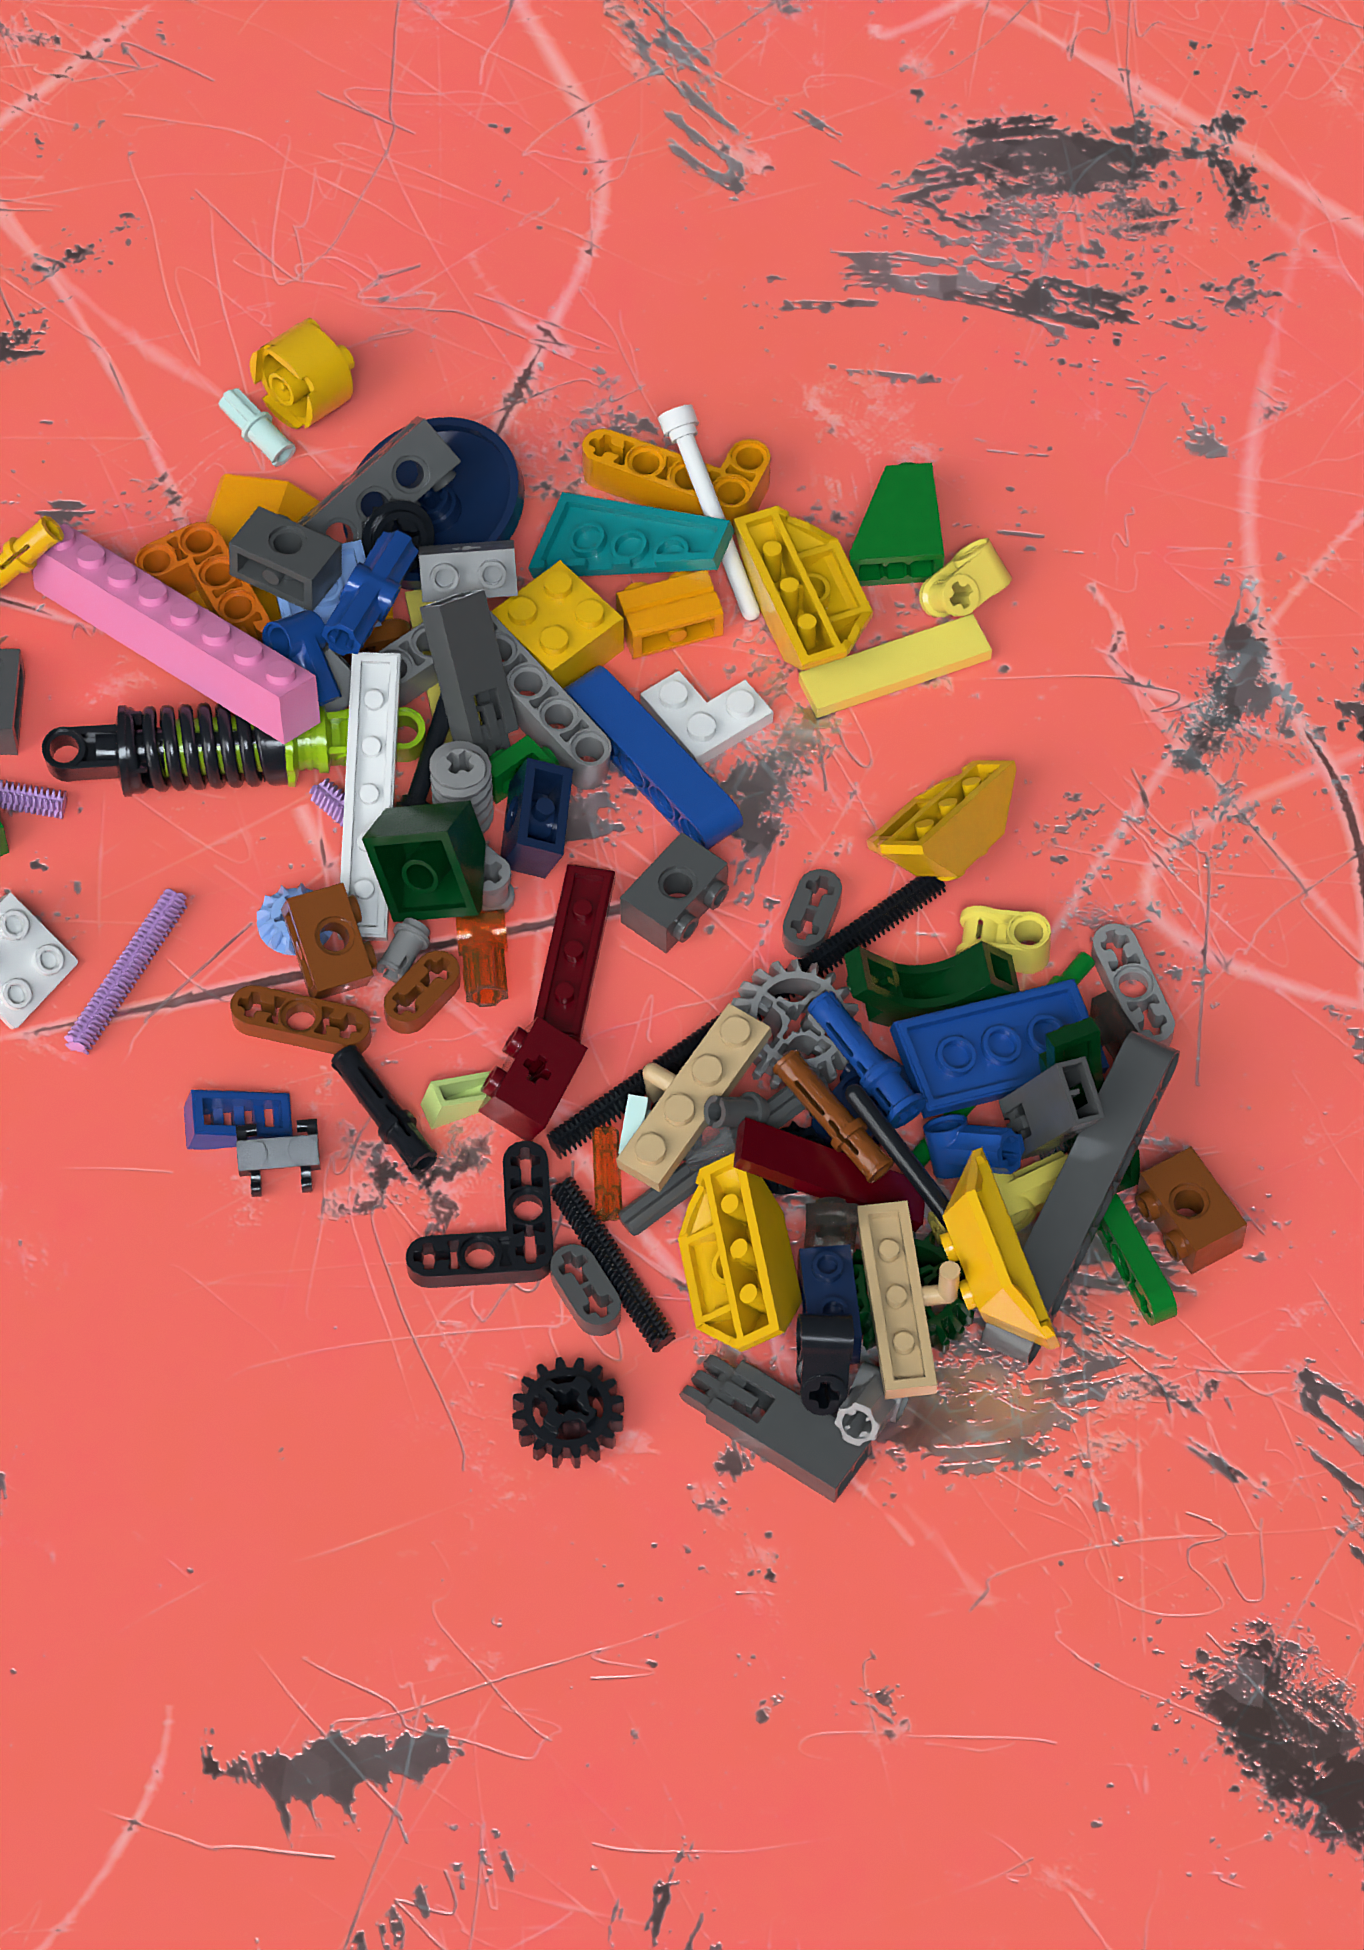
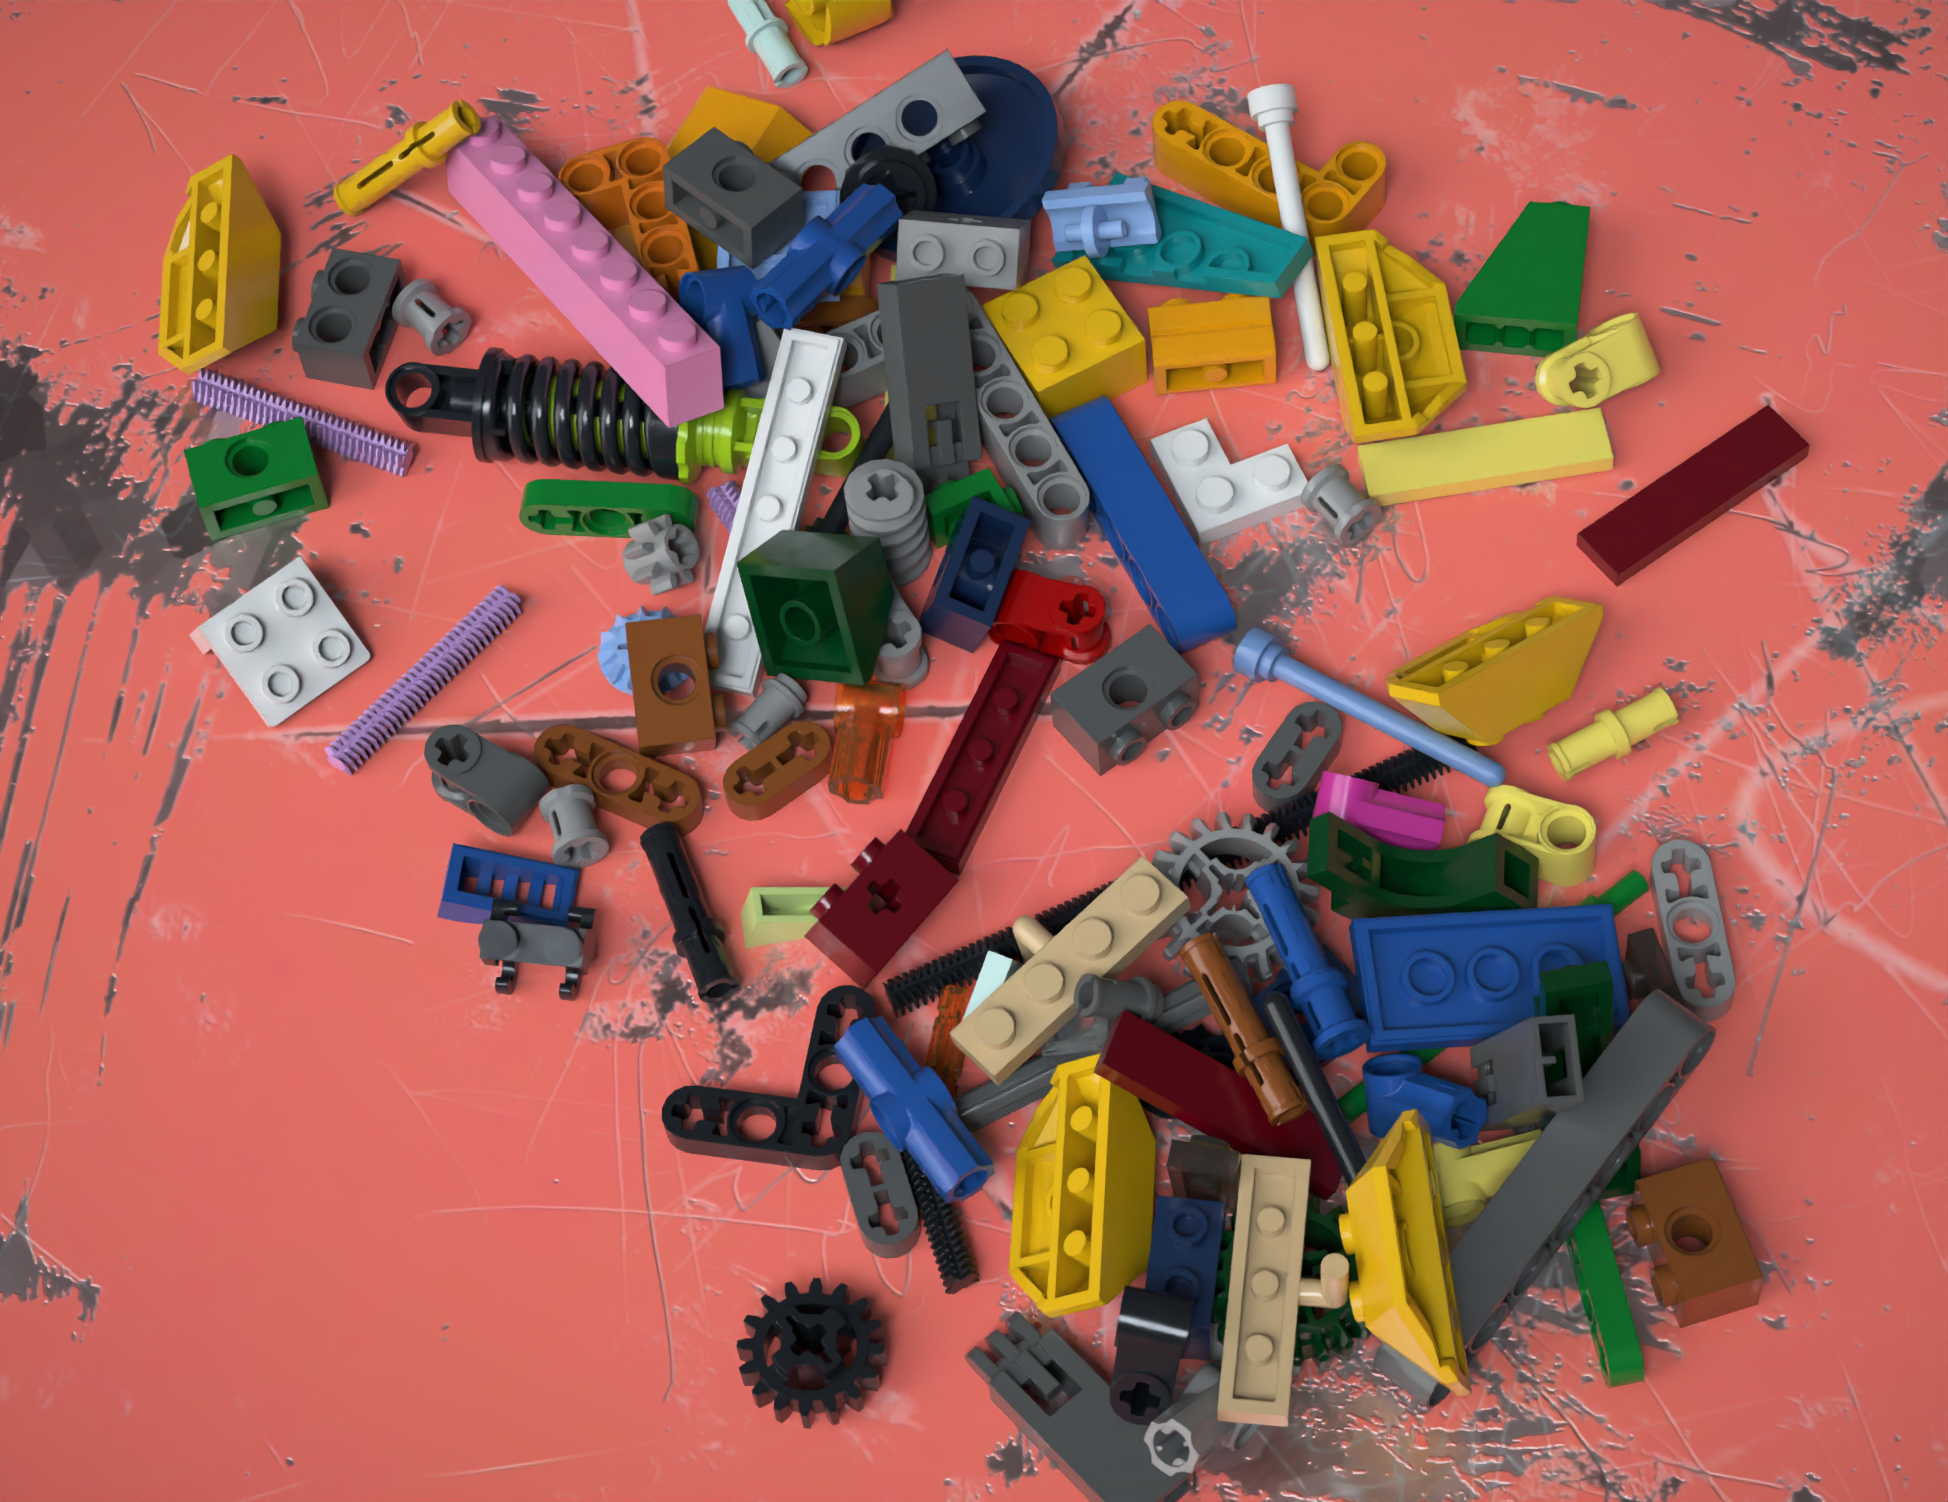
camera: 20 degrees right, 0 degrees up
none -> light grey bush [392,278,472,356]
none -> dark grey piece [424,725,550,837]
none -> green beam [519,479,699,538]
none -> light grey bush [539,784,609,869]
none -> light grey gear [622,514,699,596]
none -> blue piece [834,1016,995,1204]
none -> red piece [986,570,1112,665]
none -> light blue hips [1042,176,1162,258]
none -> medium blue piece [1233,626,1506,787]
none -> light grey bush [1301,464,1383,546]
none -> dark pink piece [1308,771,1446,850]
none -> light yellow pin [1546,687,1679,782]
none -> dark red tile [1576,405,1809,587]

